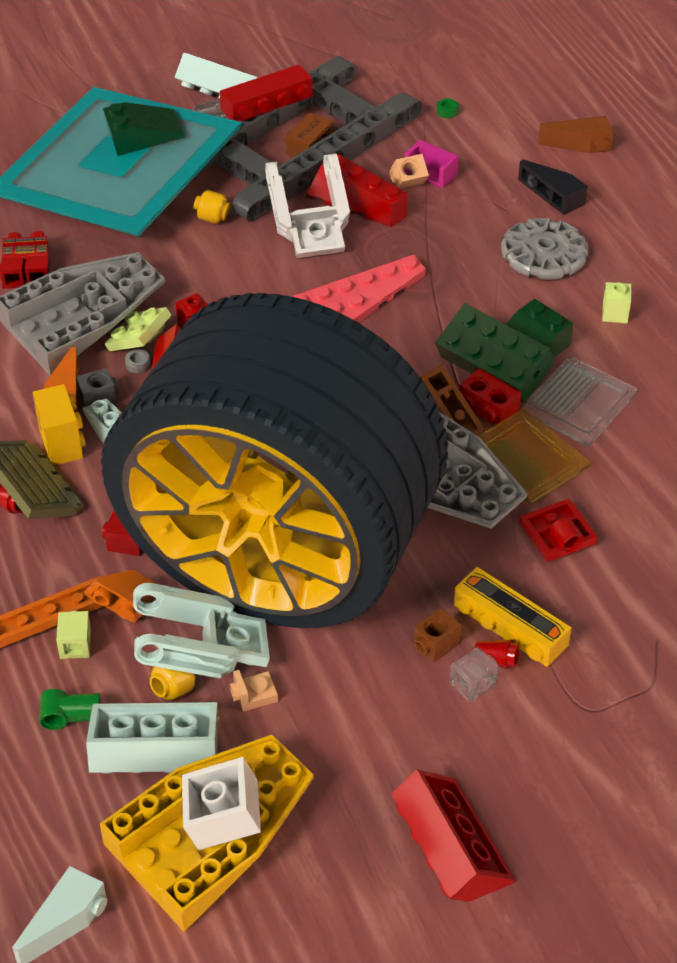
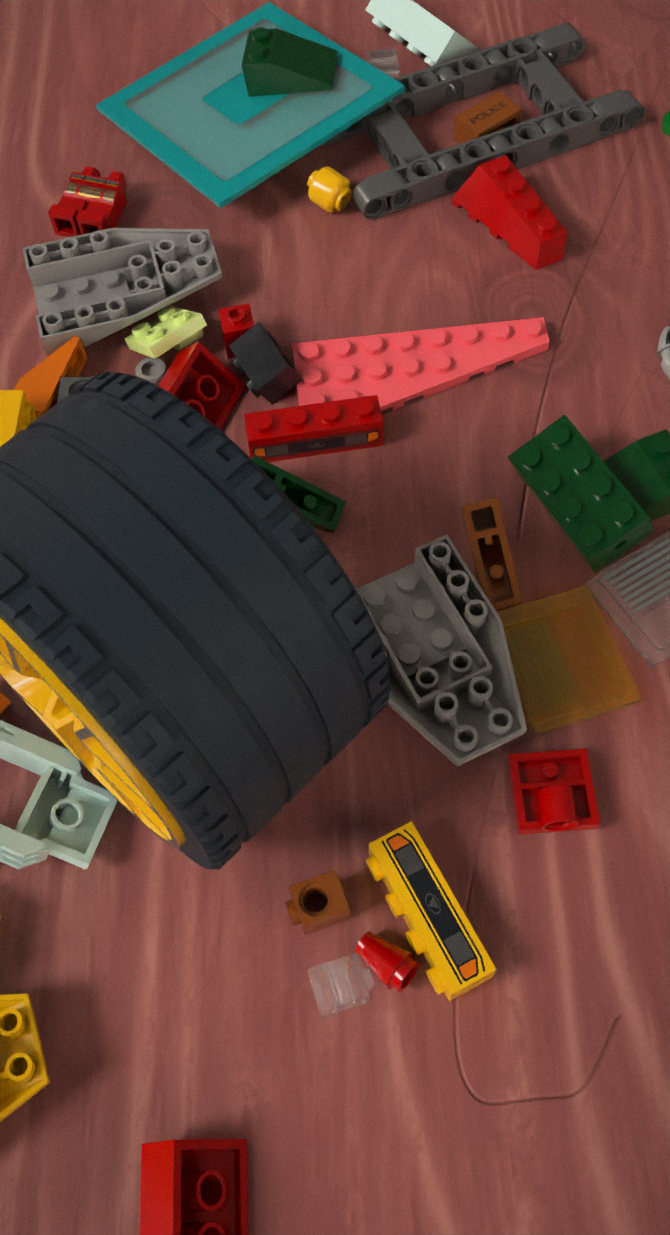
camera: 25 degrees right, 15 degrees up
red brick [220,64,313,122] -> none
light nougat bracket [229,670,278,712] -> none
white plate [265,154,350,258] -> none
light nougat brick [390,154,429,189] -> none
dark pink panel [404,140,459,189] -> none
red brick [459,368,521,428] -> none

